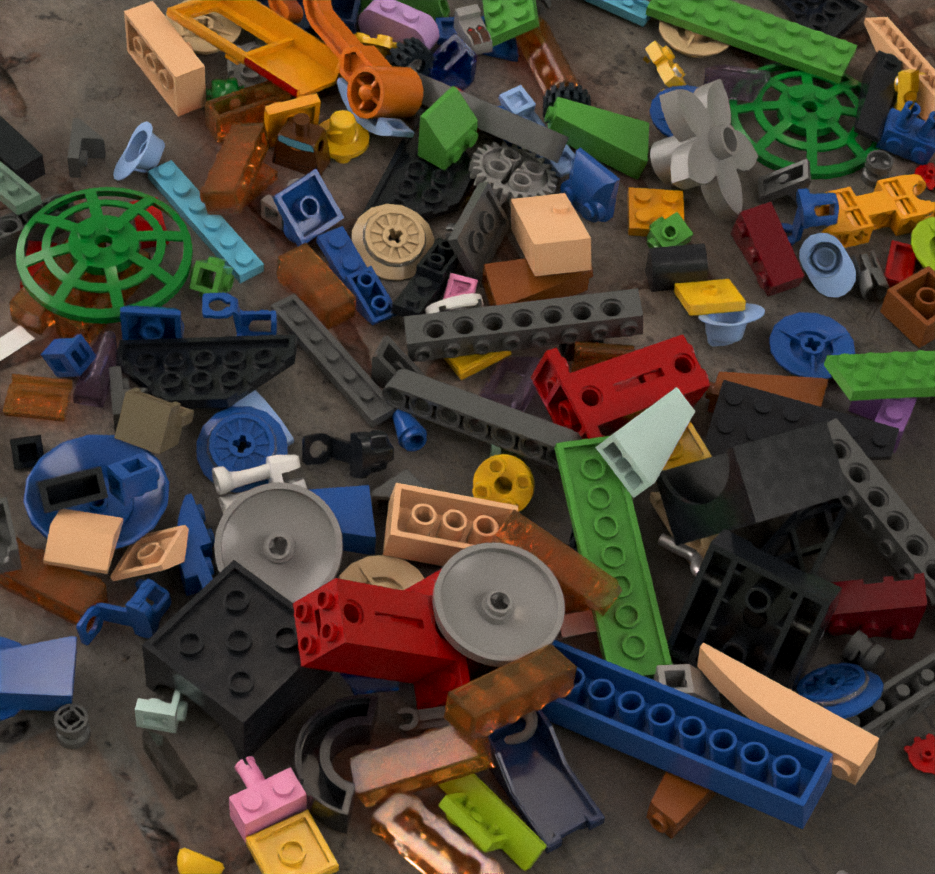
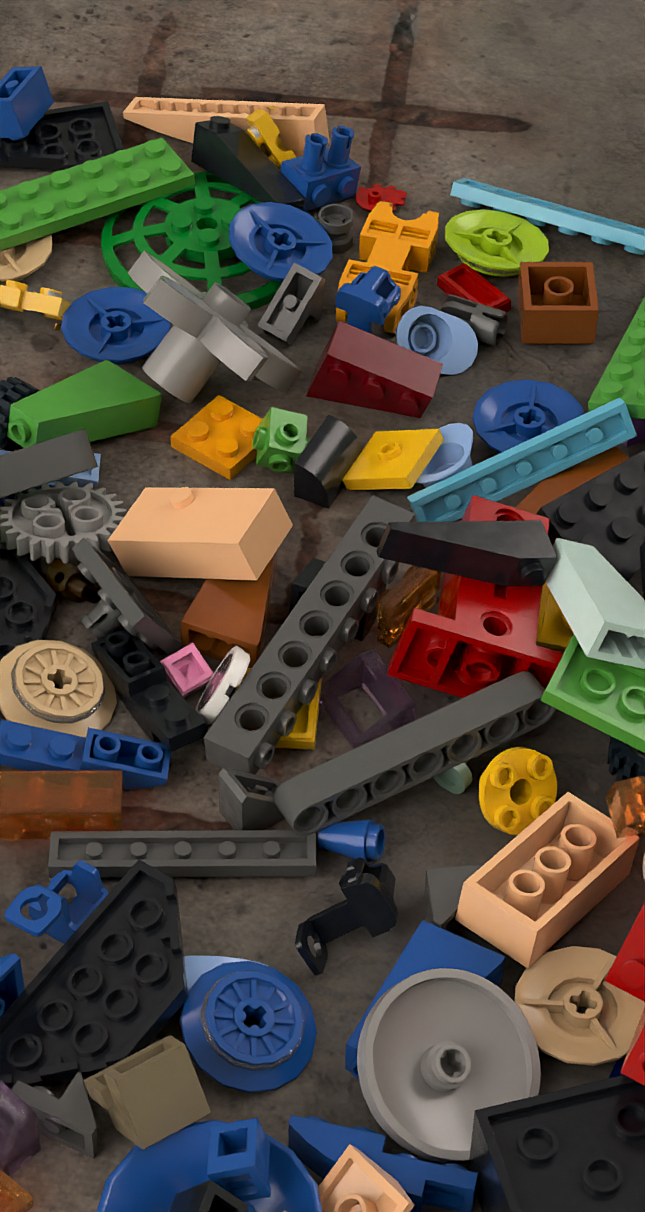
camera: 50 degrees left, 5 degrees down
white piece [212,455,307,514] -> none
blue slope [560,147,620,222] -> none
tile [703,64,771,102] -> none
none -> blue piece [229,202,333,282]
none -> black slope [376,520,557,587]
none -> medium azure plate [407,397,637,522]

